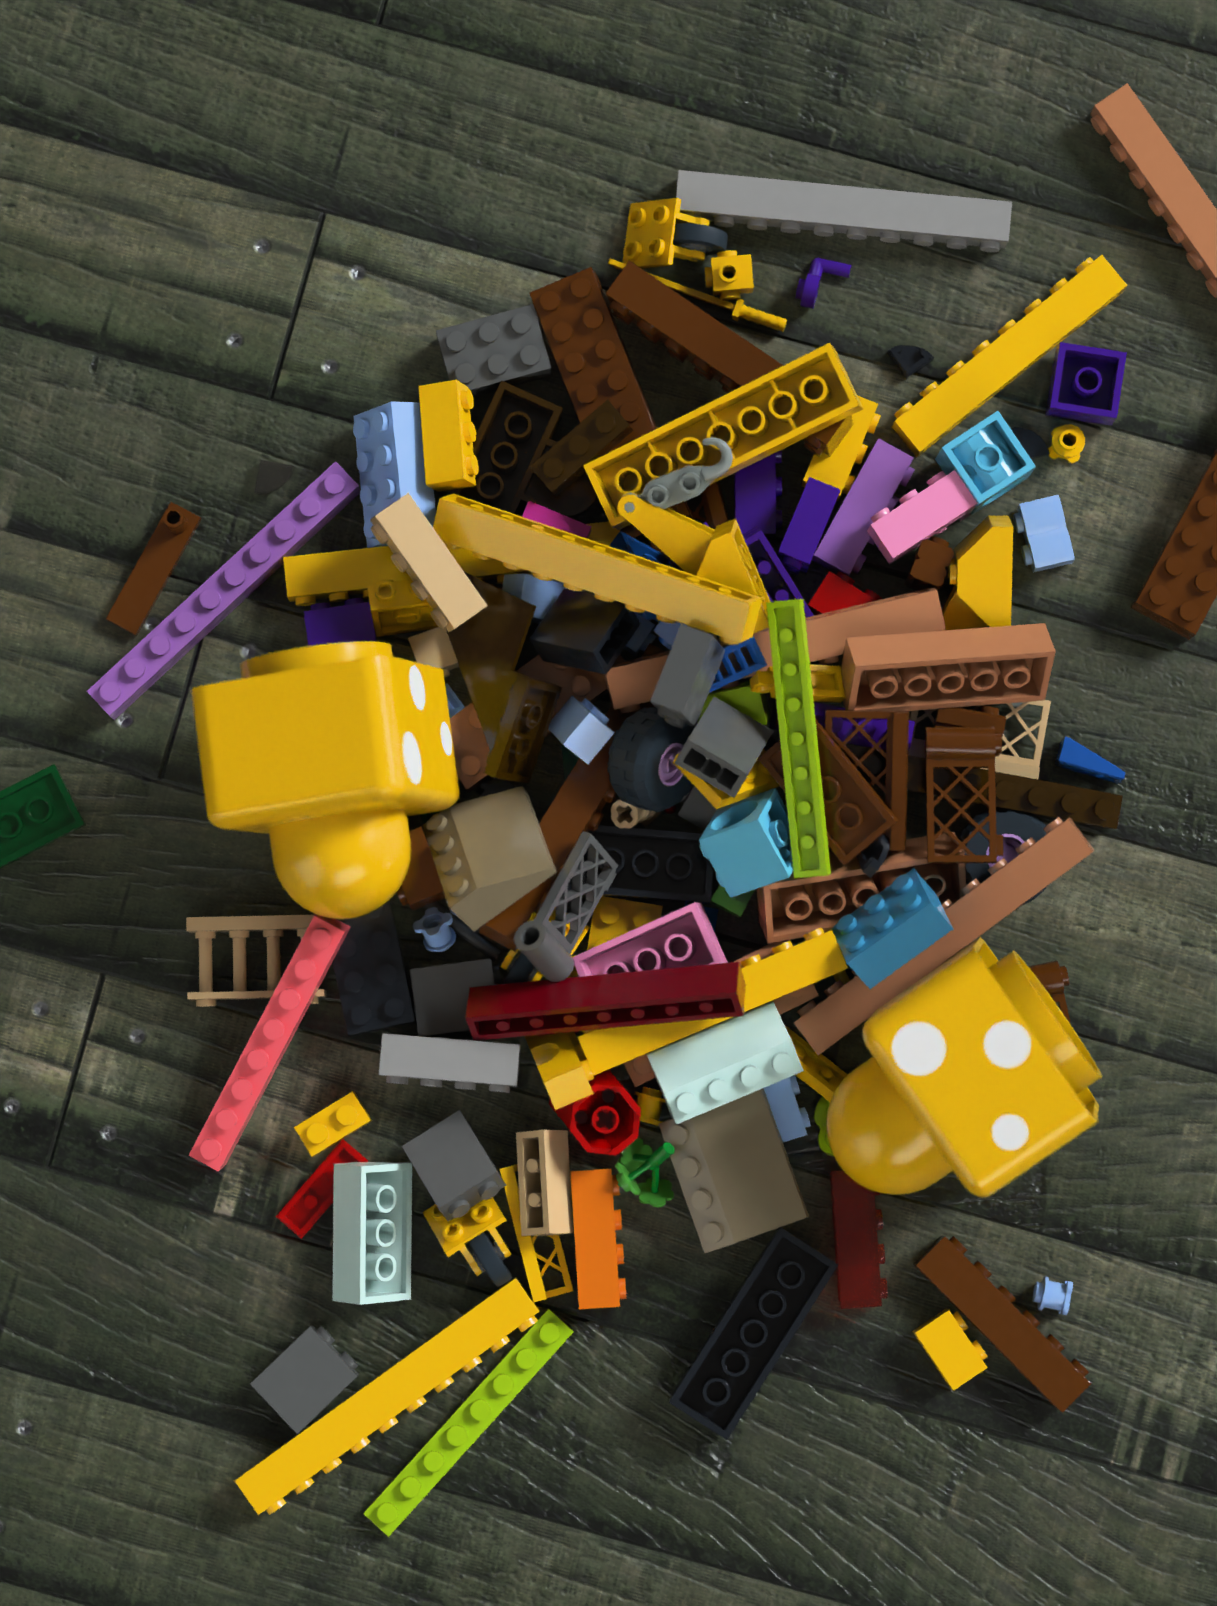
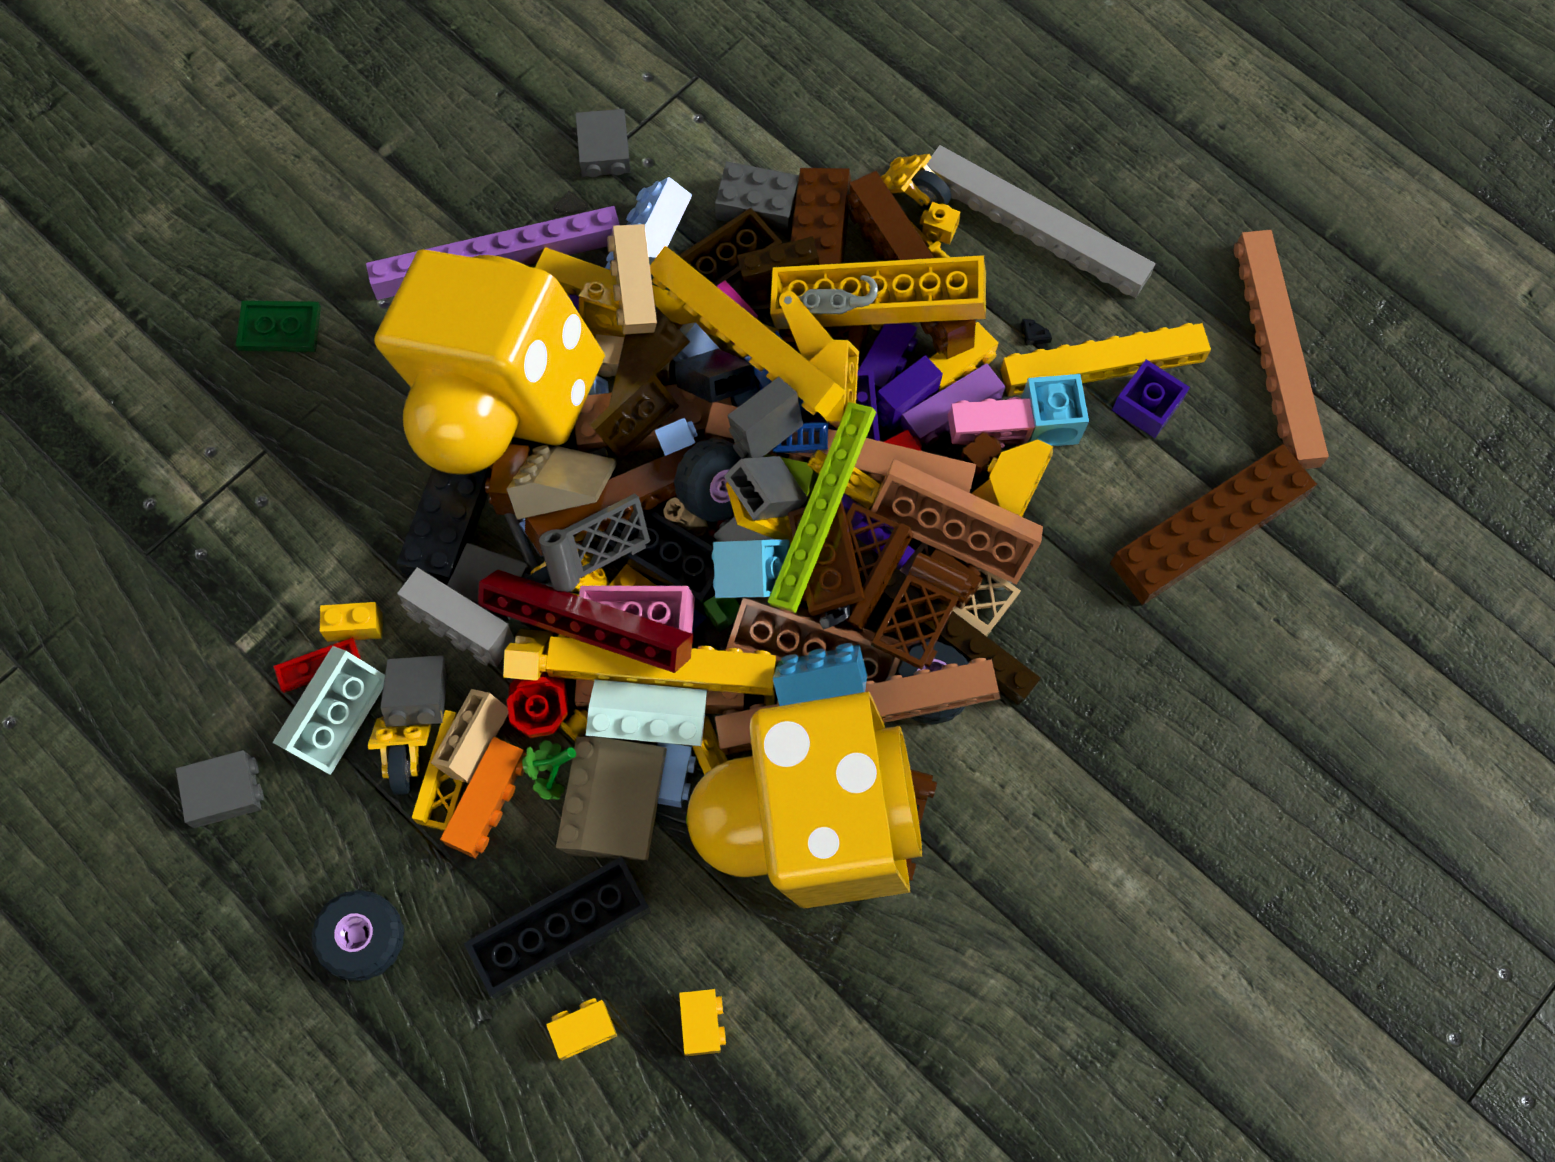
camera: 30 degrees right, 15 degrees down
reddish brown piece [106,502,202,636] -> none
tan fence [186,915,326,1007] -> none
coral brick [189,914,351,1172] -> none
yellow brick [235,1277,540,1515] -> none
lime plate [363,1308,574,1537] -> none
light blue brick [413,907,456,952] -> none
yellow brick [419,379,479,492] -> none
dark purple plate [795,258,852,309] -> none
clear red brick [830,1170,888,1309] -> none
reddish brown brick [913,1236,1091,1413] -> none
black tile [1010,427,1050,459] -> none
light blue brick [1013,495,1075,573] -> none
light blue brick [1032,1276,1073,1315] -> none
yellow brick [1048,424,1085,464] -> none
blue slope [1055,736,1126,784] -> none
none -> black wheel [311,890,404,981]
none -> yellow brick [546,998,617,1061]
none -> dark grey brick [576,109,631,177]

